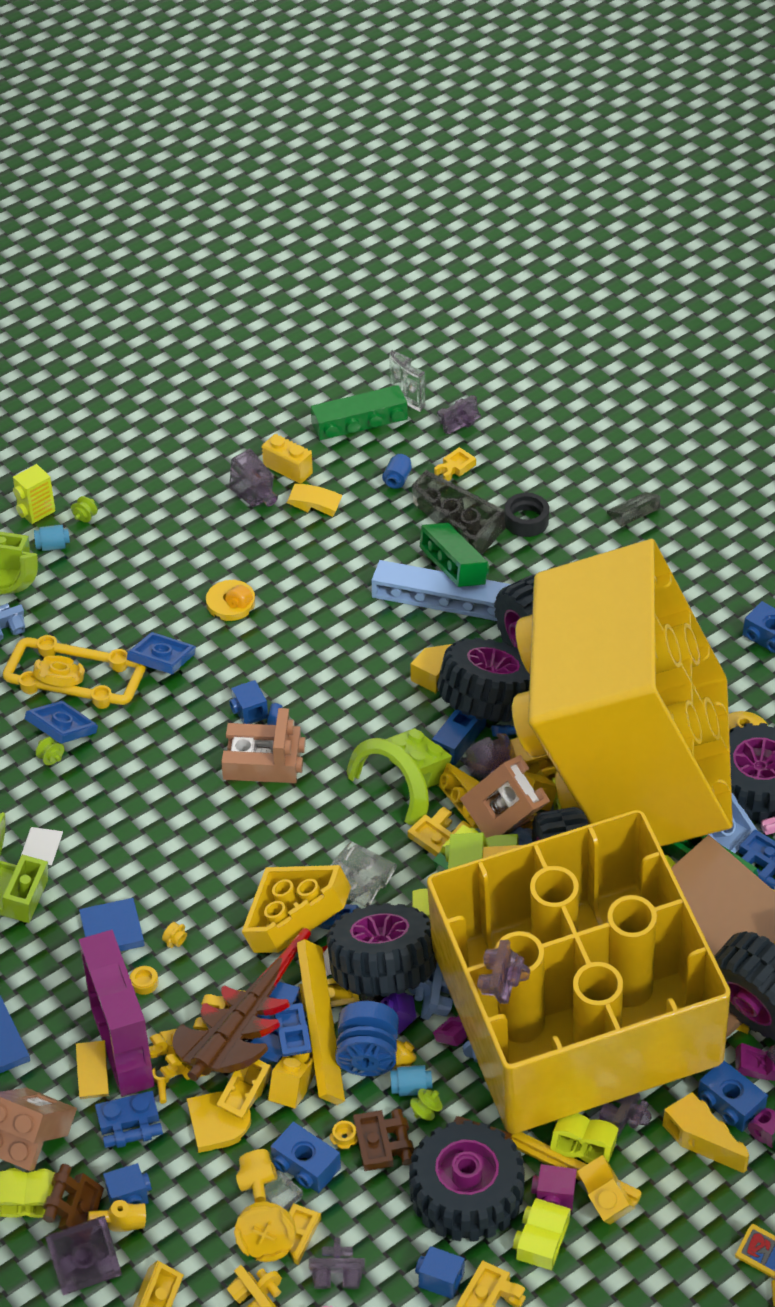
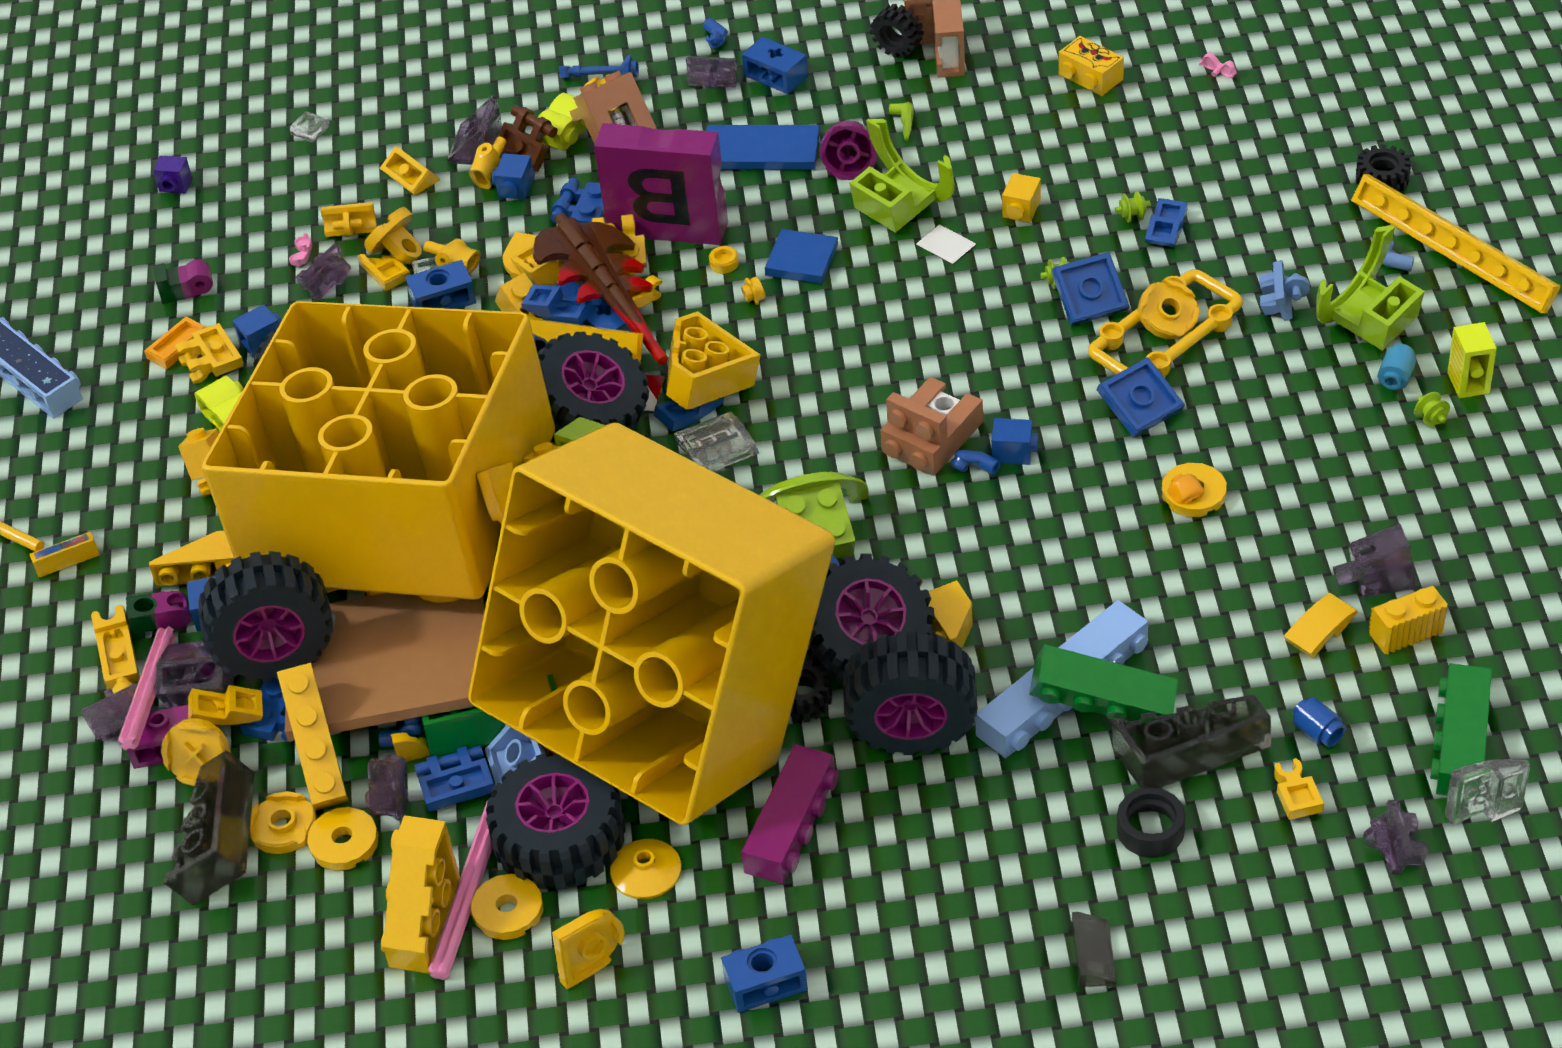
camera: 125 degrees right, 0 degrees up
hips [477,940,531,1003] -> none

